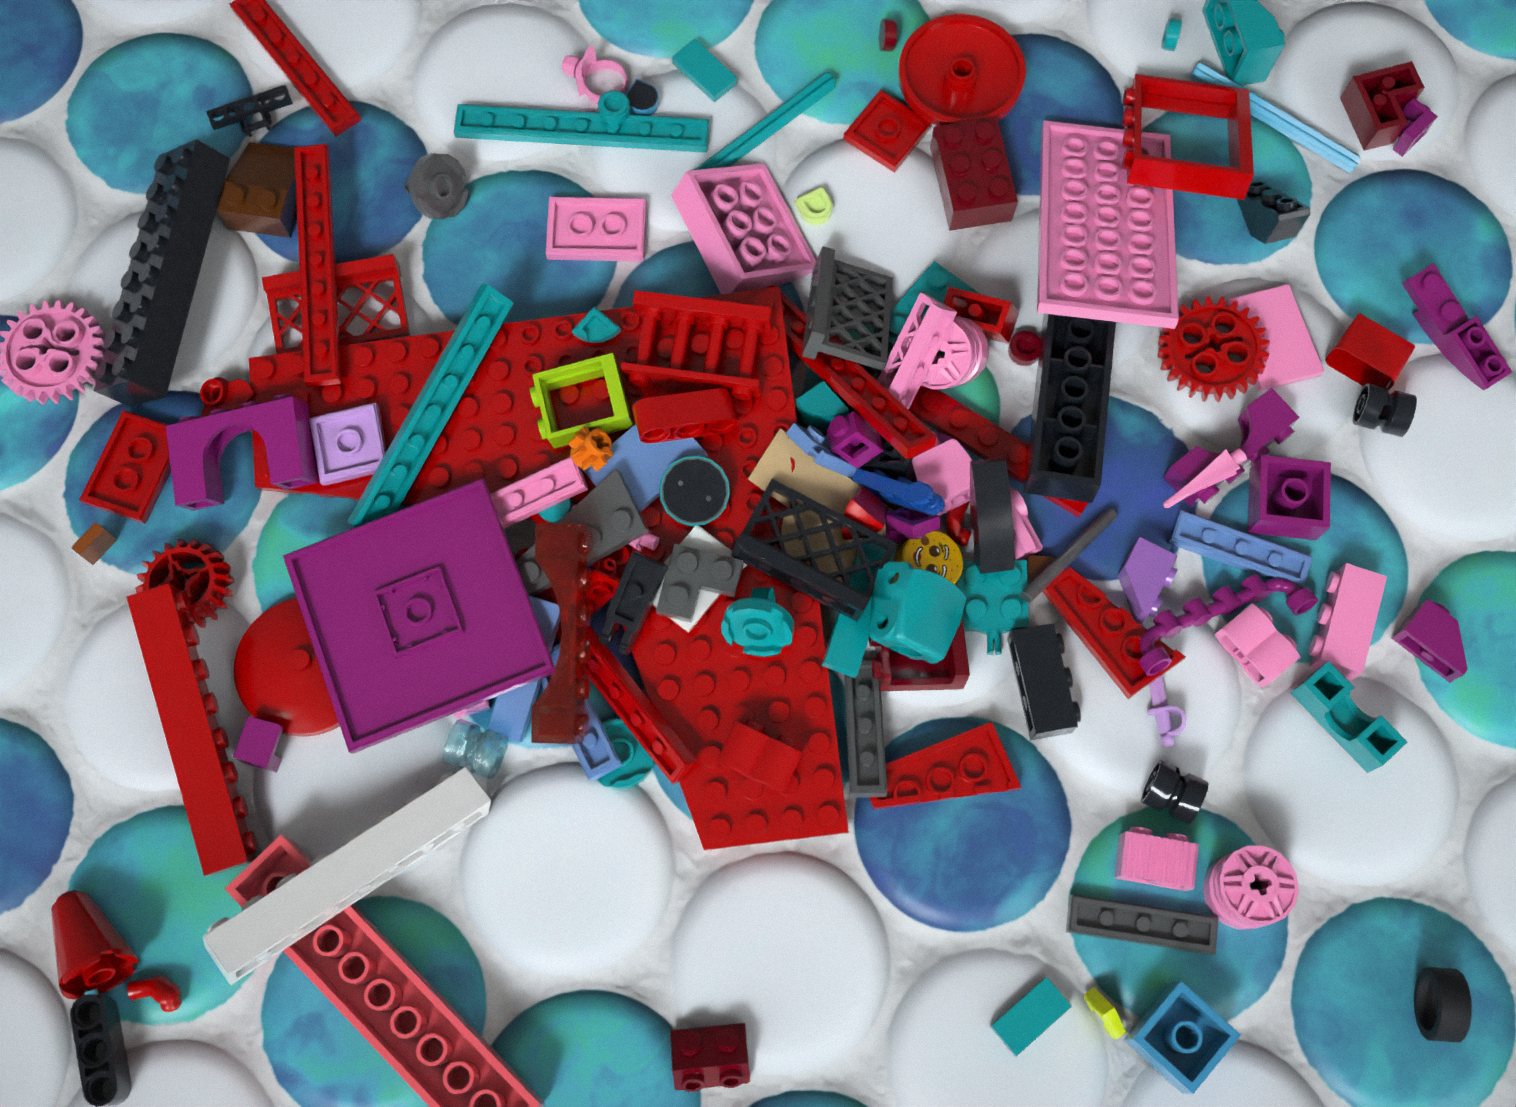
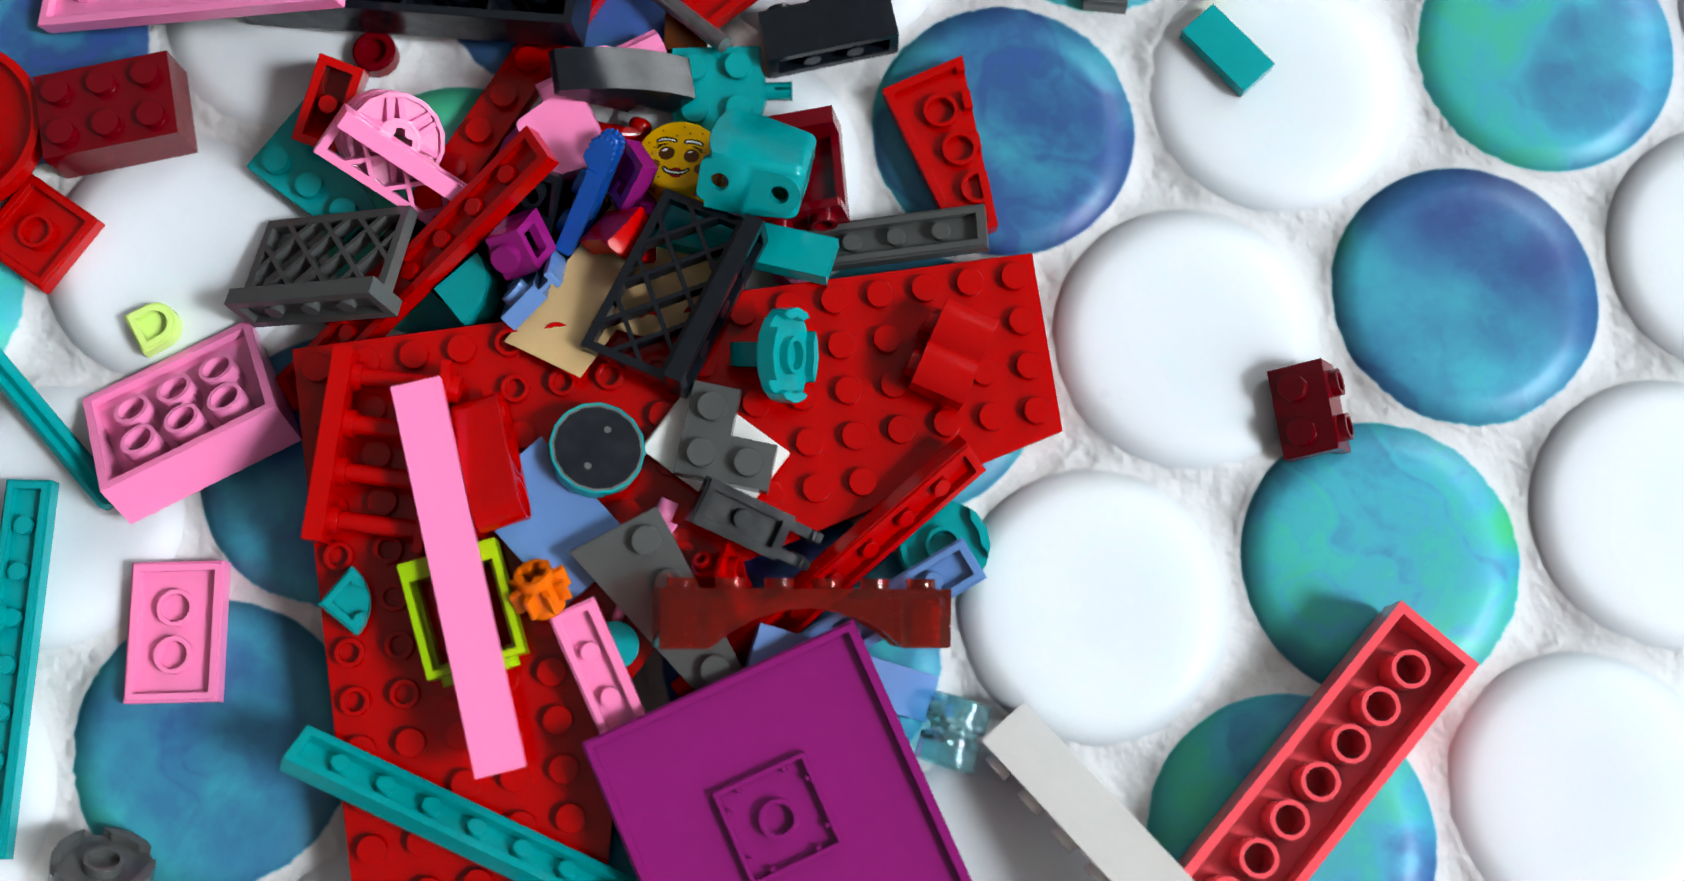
camera: 90 degrees left, 5 degrees up
none -> bright pink tile [390,376,527,779]

